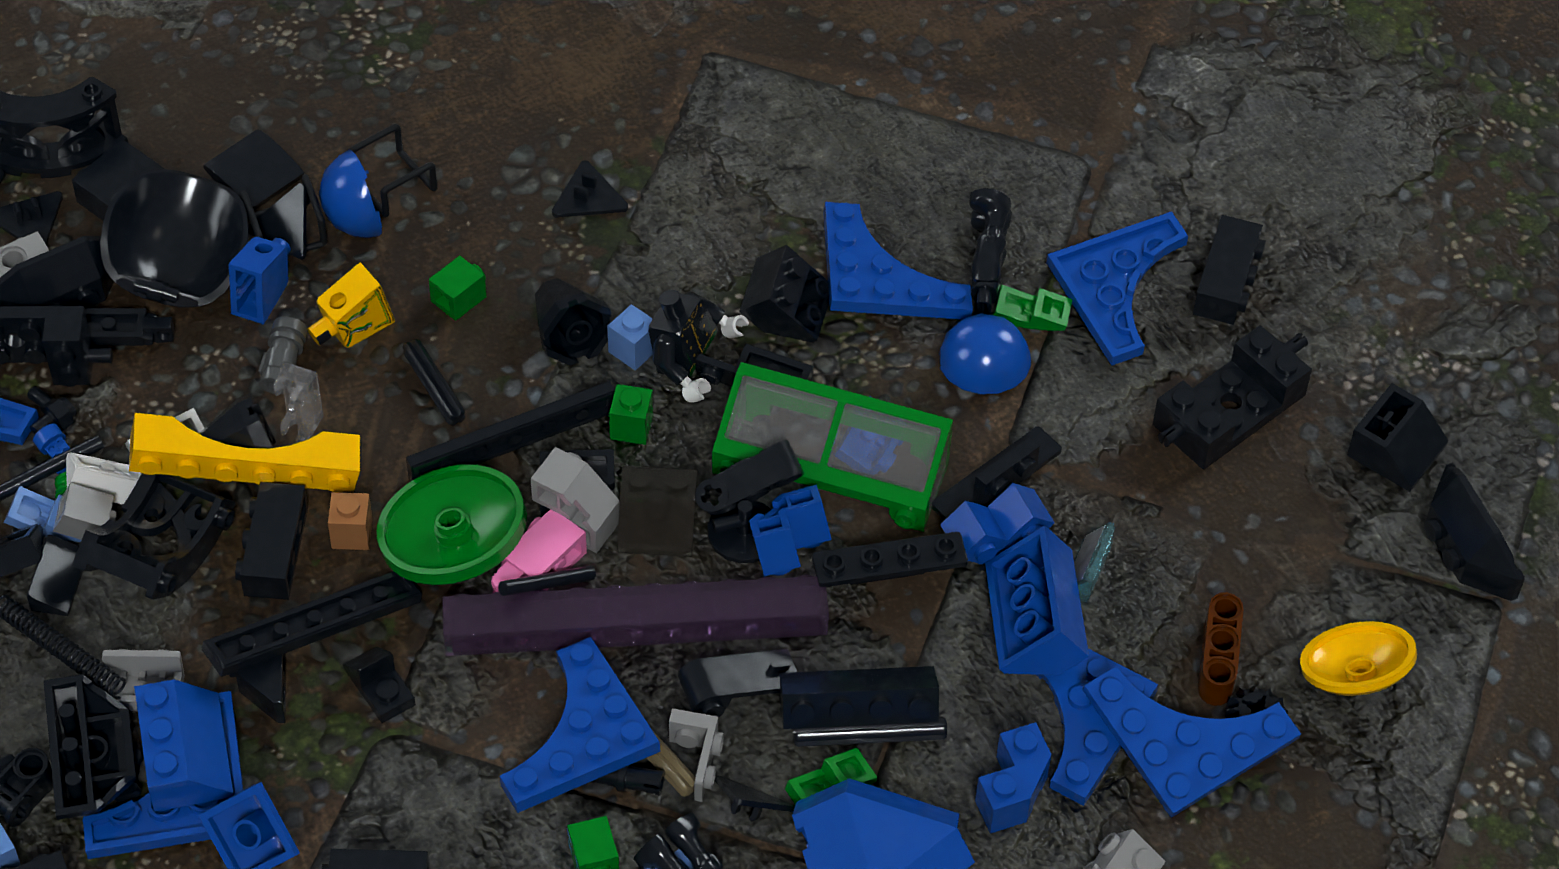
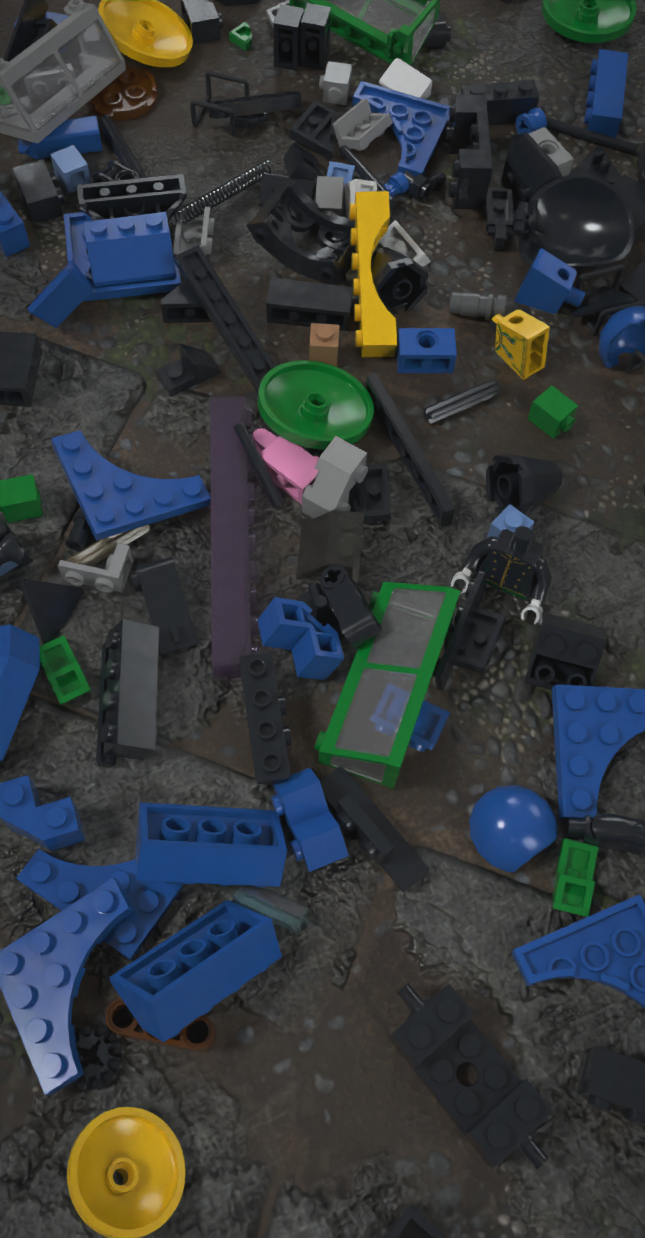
camera: 90 degrees right, 10 degrees up
clear hinge [274,361,324,443] -> none
green brick [609,384,653,445] -> none
none -> blue slope [109,900,282,1042]
none -> blue brick [396,328,457,373]

